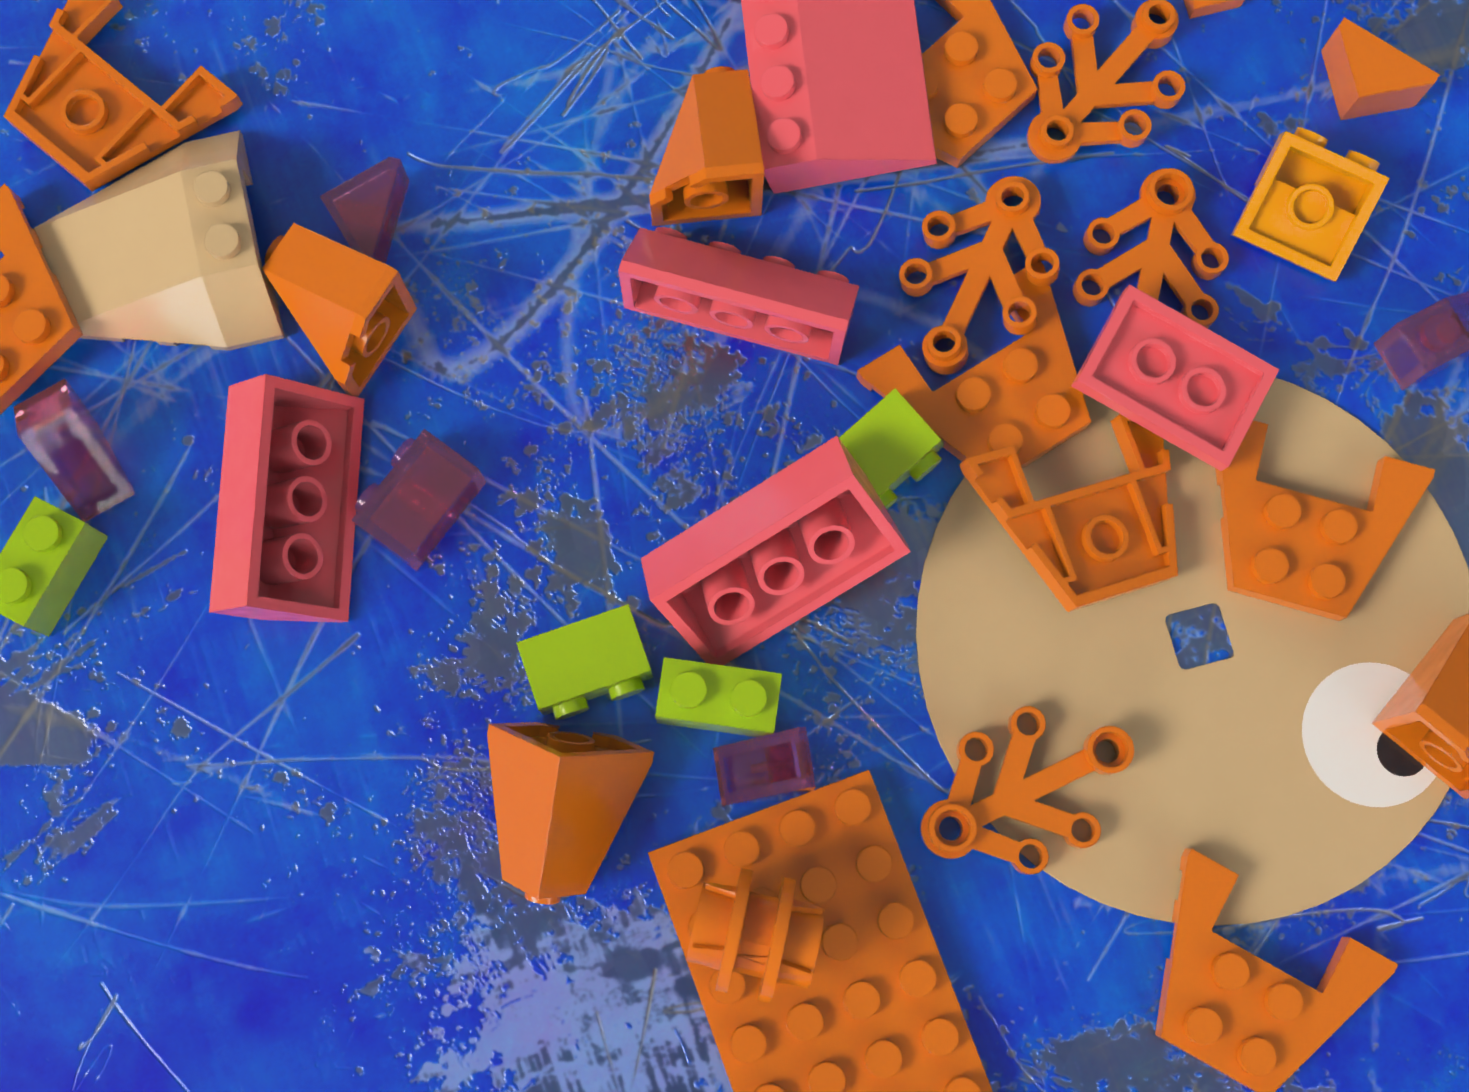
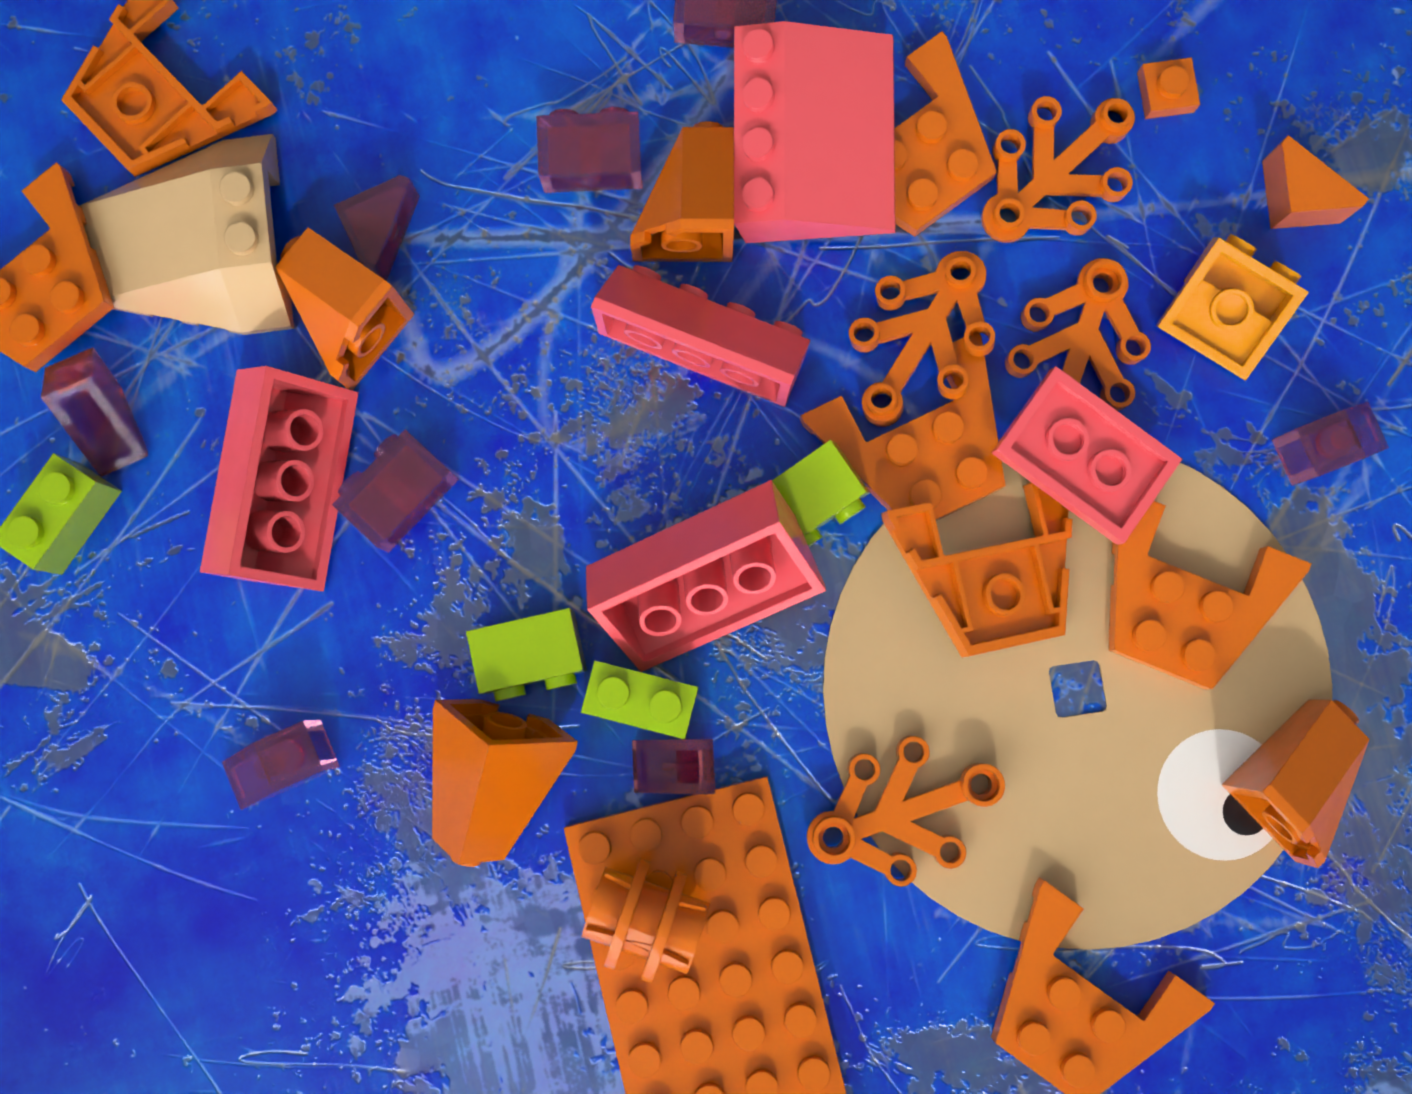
camera: 10 degrees right, 5 degrees up
none -> clear pink slope [222,720,340,810]
none -> clear pink brick [536,107,643,193]

